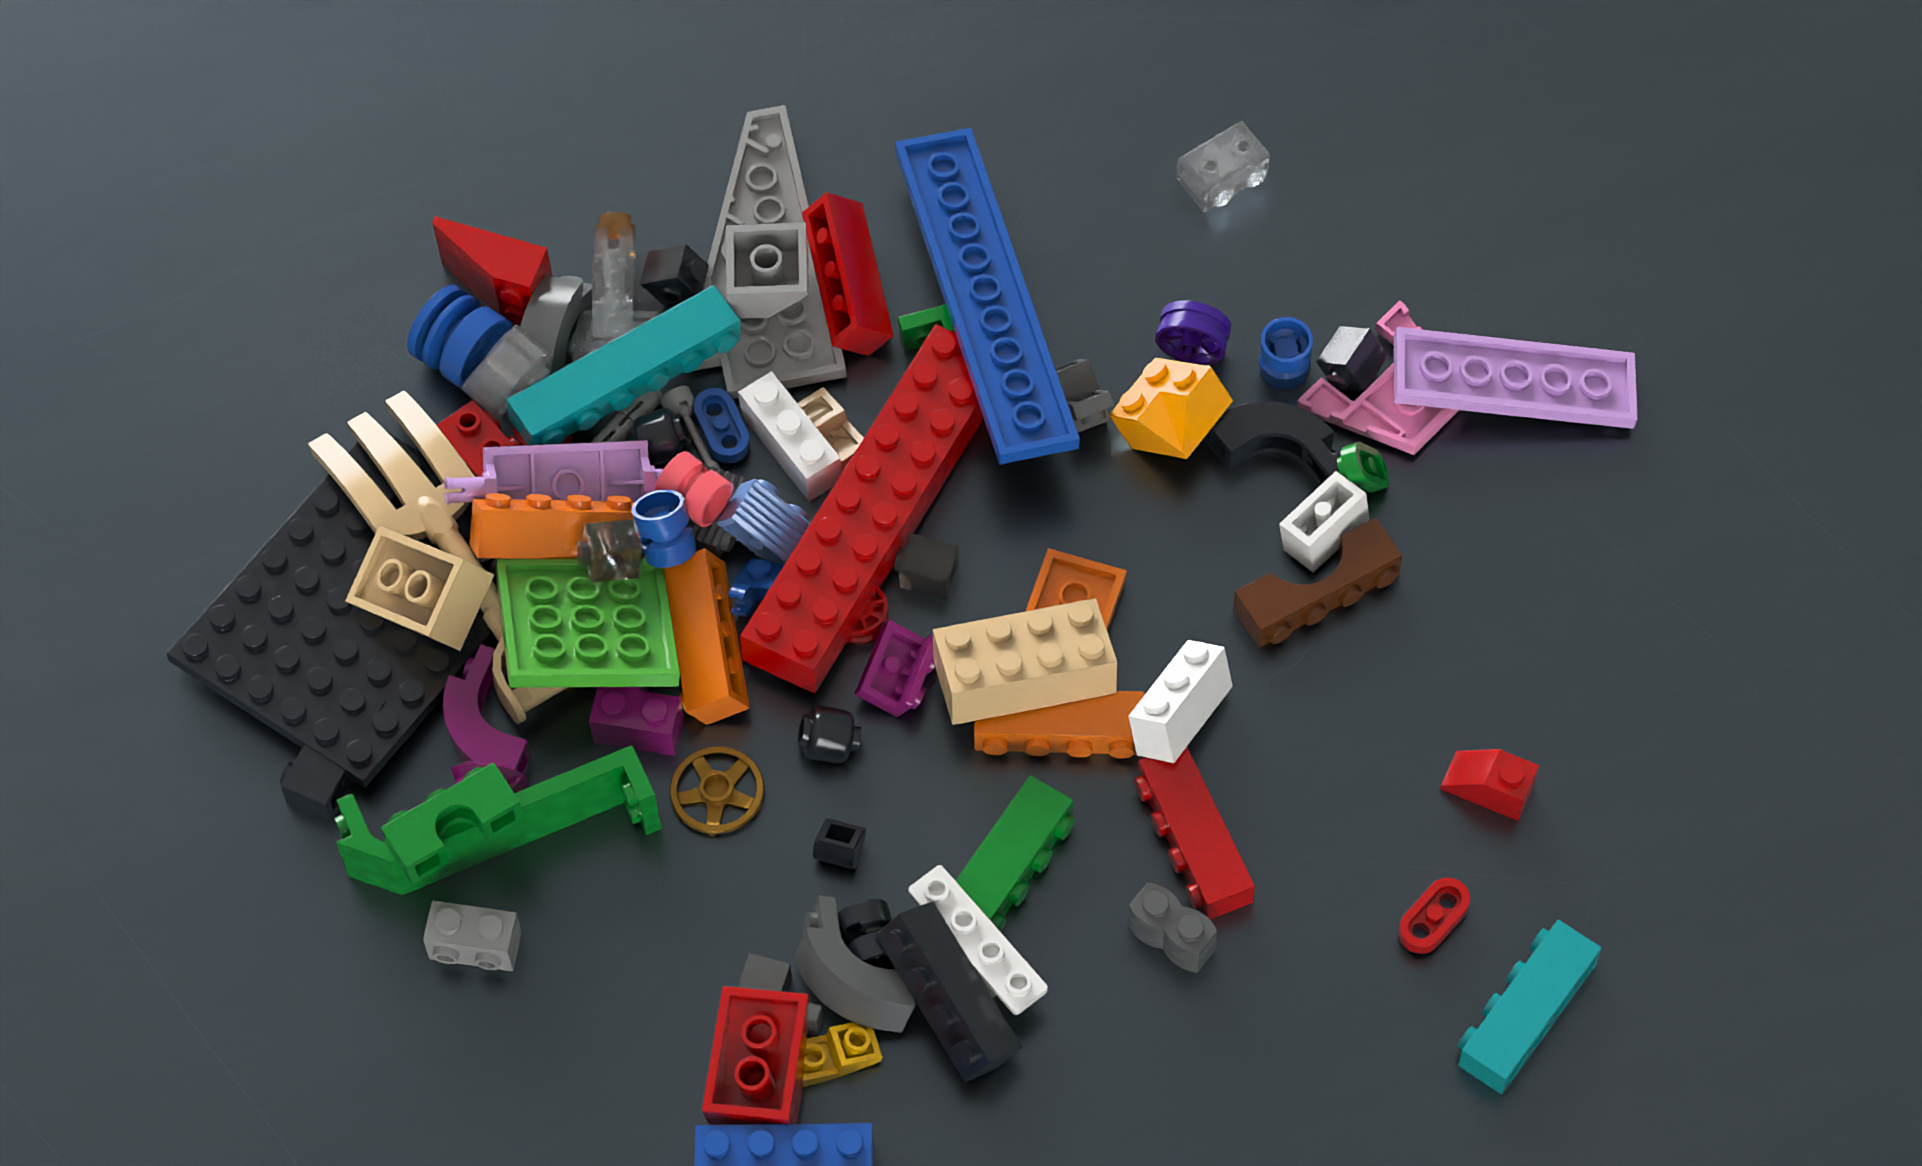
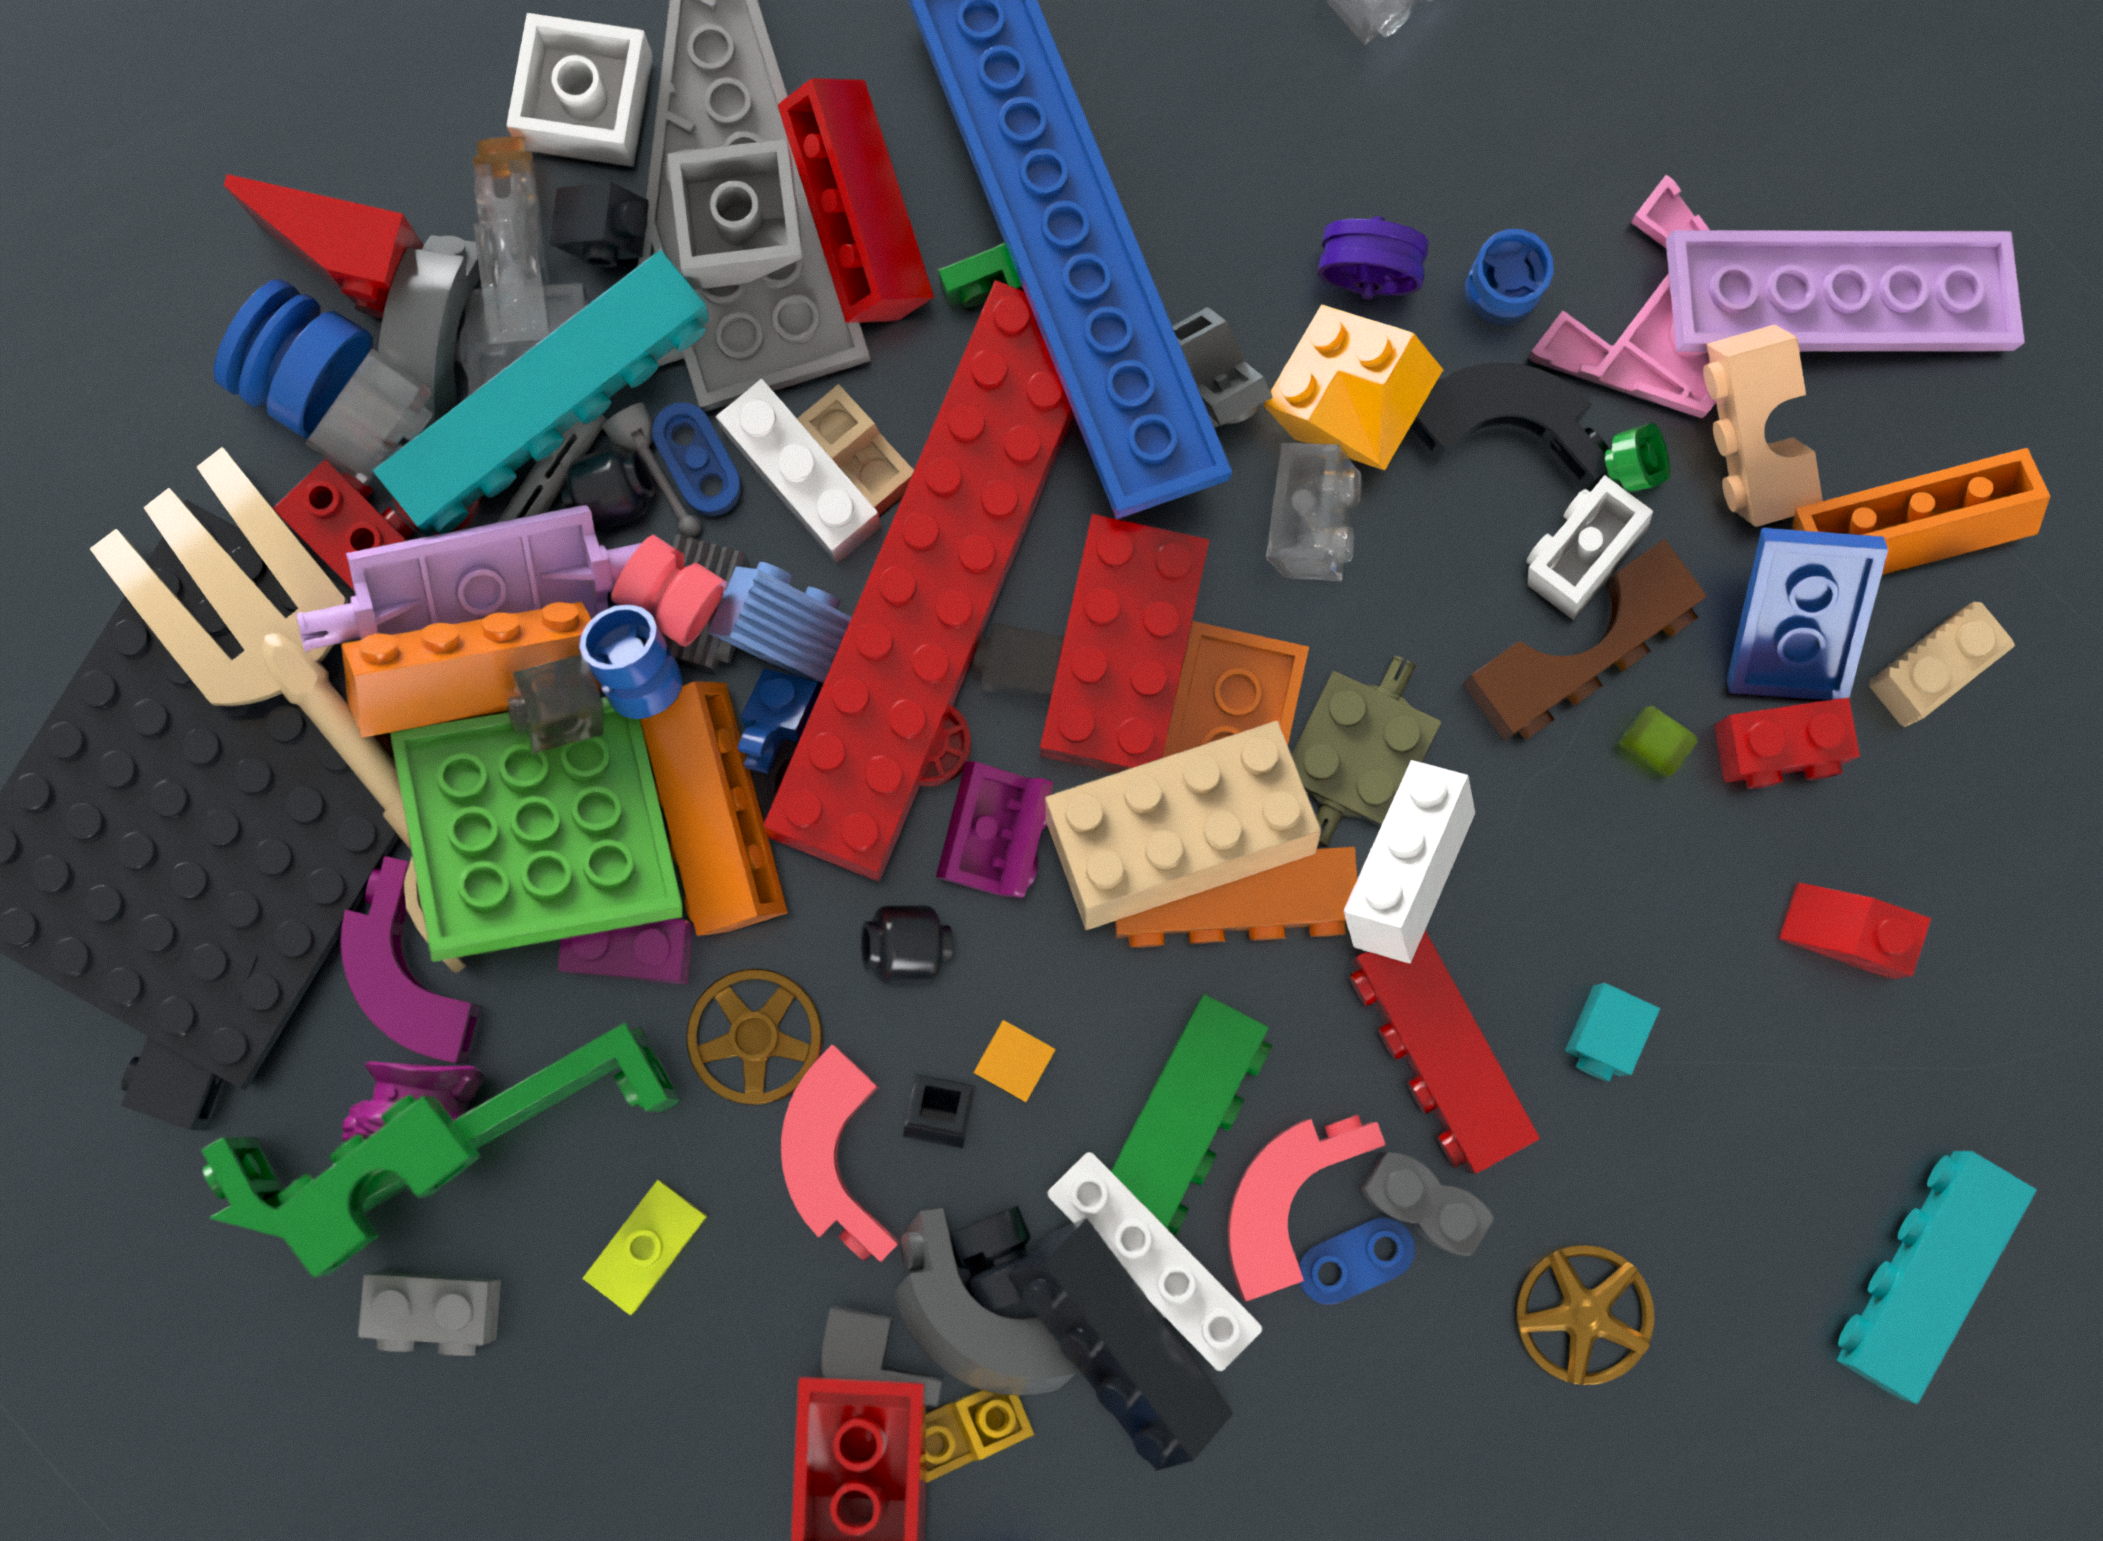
camera: 10 degrees left, 20 degrees up
tan slope [345,526,494,651] -> none
black brick [1316,326,1388,392] -> none
red plate [1399,878,1470,954] -> none
none -> white brick [506,13,653,167]
none -> neon yellow plate [582,1179,708,1316]
none -> coral arch [781,1044,900,1262]
none -> light orange tile [973,1020,1056,1102]
none -> red brick [1040,514,1210,773]
none -> coral arch [1226,1114,1386,1301]
none -> clear brick [1266,443,1362,581]
none -> olive plate [1291,656,1442,847]
none -> blue plate [1298,1217,1415,1304]
none -> pearl gold wheel [1517,1245,1655,1385]
none -> teal brick [1565,983,1660,1082]
none -> clear neon green brick [1618,705,1698,778]
none -> light nougat arch [1703,325,1823,527]
none -> red brick [1714,697,1860,789]
none -> plate [1726,528,1888,700]
none -> orange brick [1791,448,2051,575]
none -> tan brick [1869,602,2015,727]

